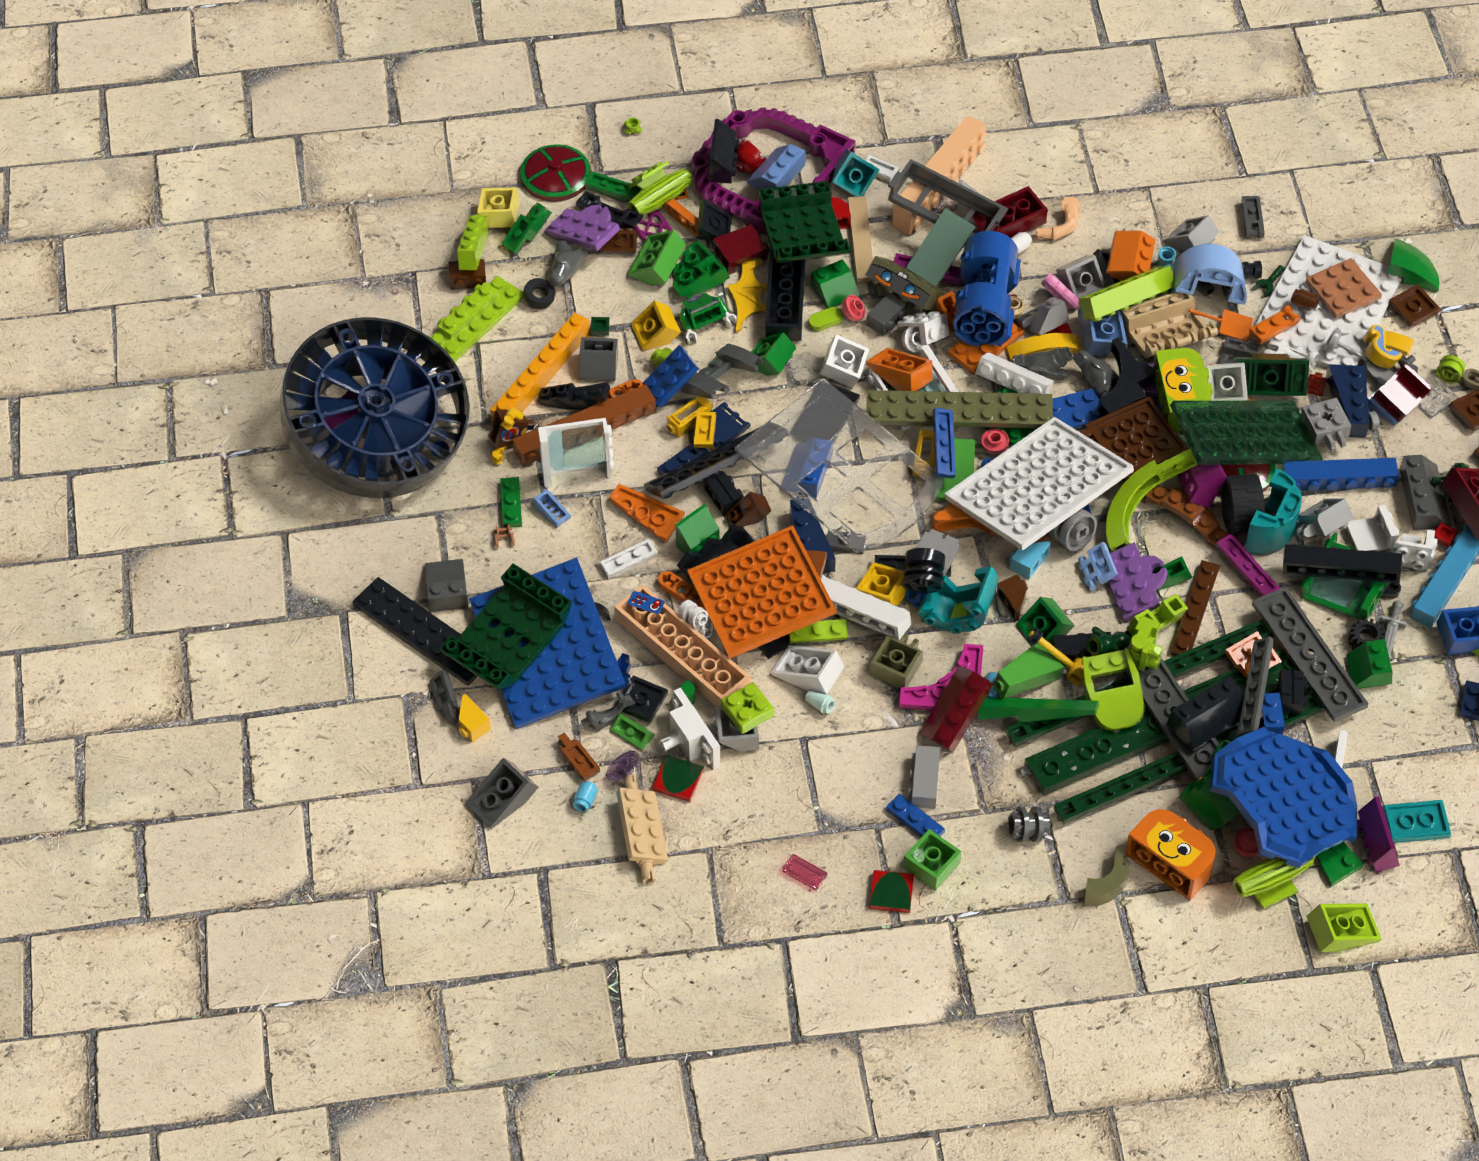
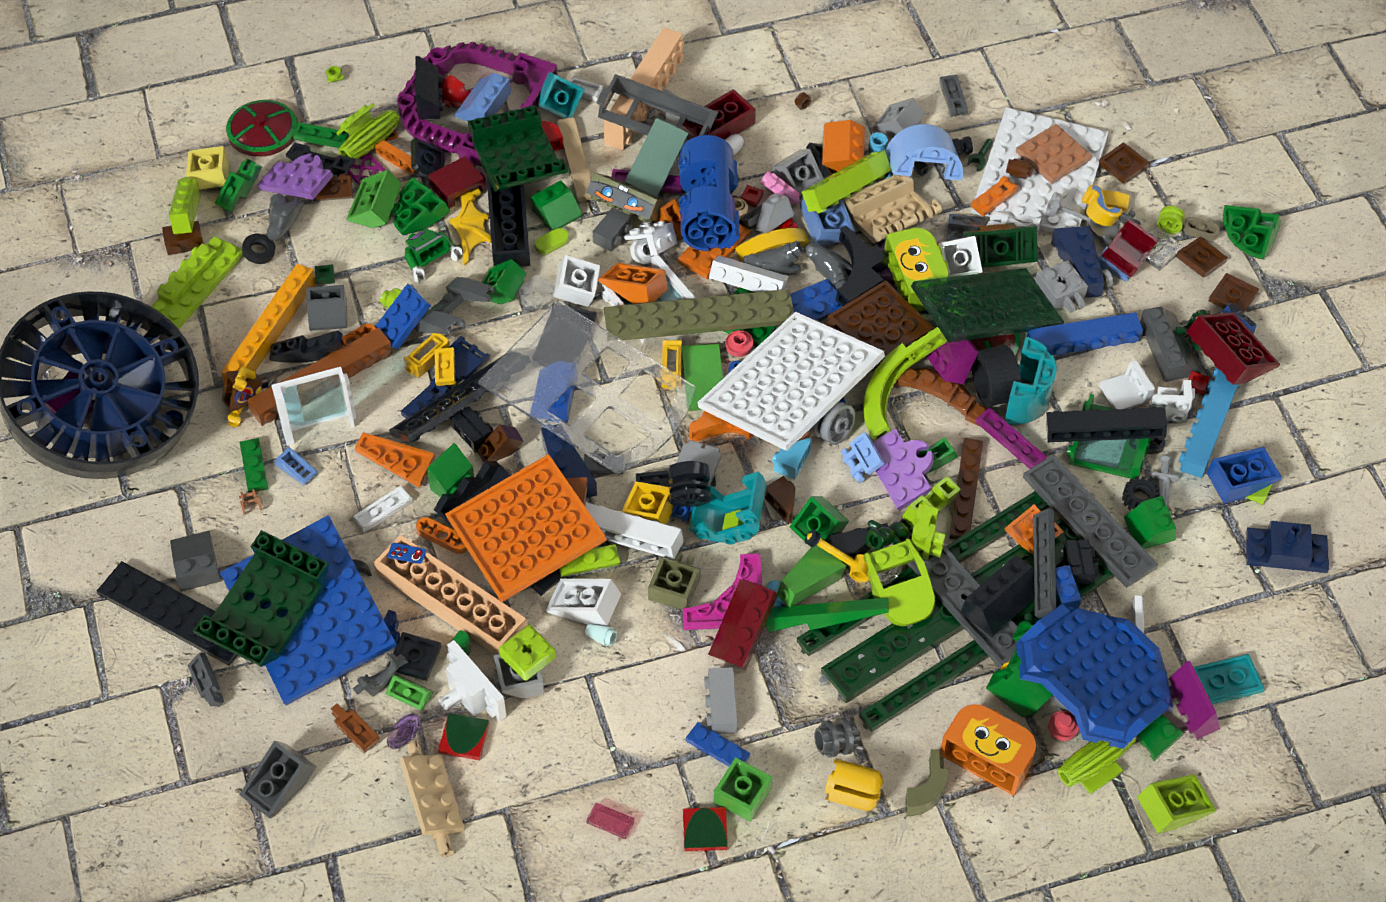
camera: 10 degrees left, 0 degrees up
yellow slope [459,694,491,742] -> none
medium azure brick [573,781,598,812] -> none
yellow slope [631,300,681,351] -> none
white brick [678,600,713,639] -> none
coral plate [842,295,865,322] -> none
blue plate [932,408,956,479] -> none
light nougat piece [1036,197,1079,240] -> none
orange piece [1189,309,1253,342] -> none
light grey hinge [1295,498,1354,538] -> none
clear red tile [1307,372,1328,396] -> none
green brick [1387,239,1440,292] -> none
none -> red plate [740,185,764,207]
none -> reddish brown axle [794,92,811,110]
none -> yellow cylinder [825,758,884,811]

